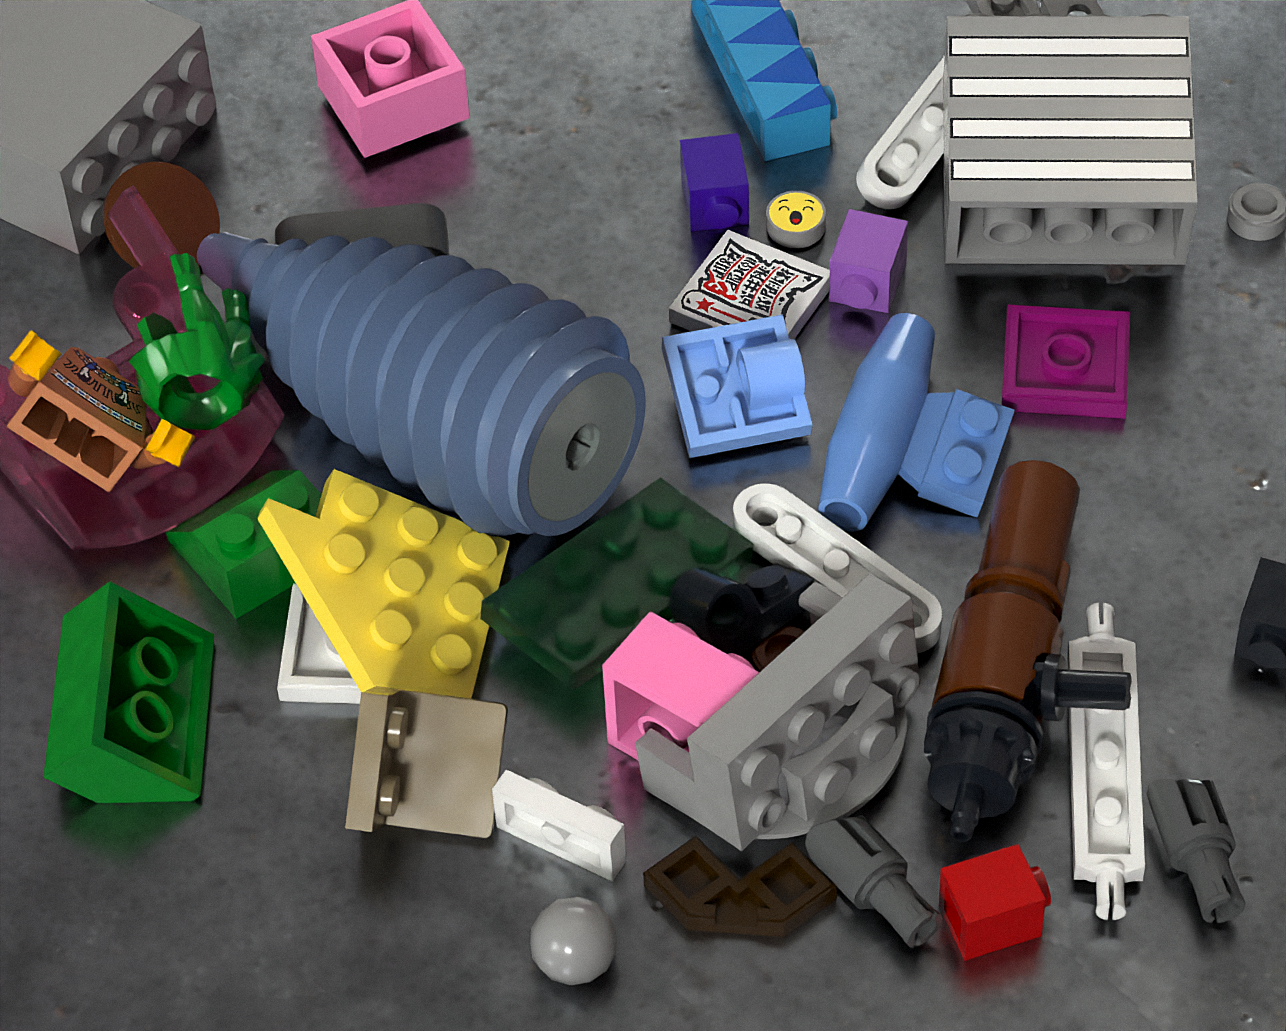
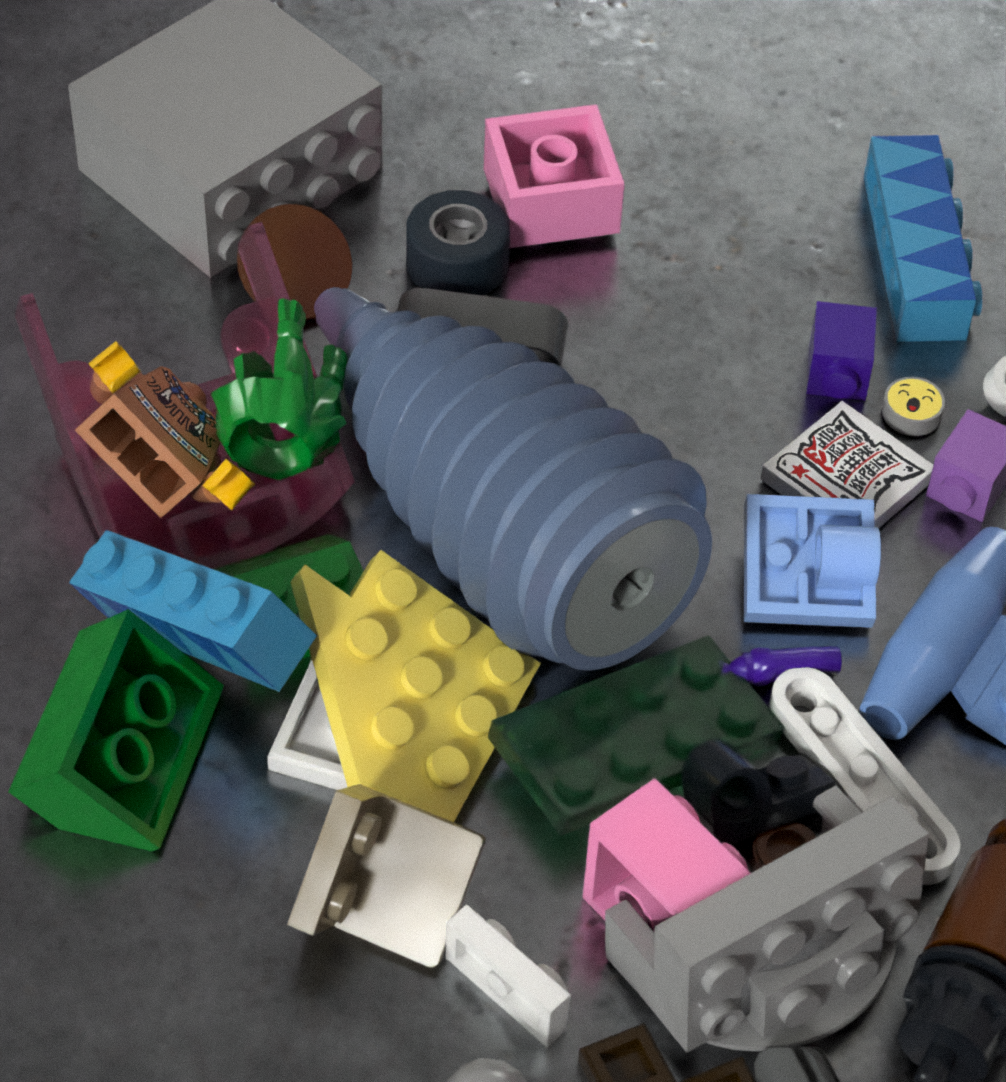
camera: 10 degrees right, 0 degrees up
none -> dark azure brick [69,530,317,692]
none -> black wheel [406,190,510,296]
none -> dark purple piece [716,646,842,687]

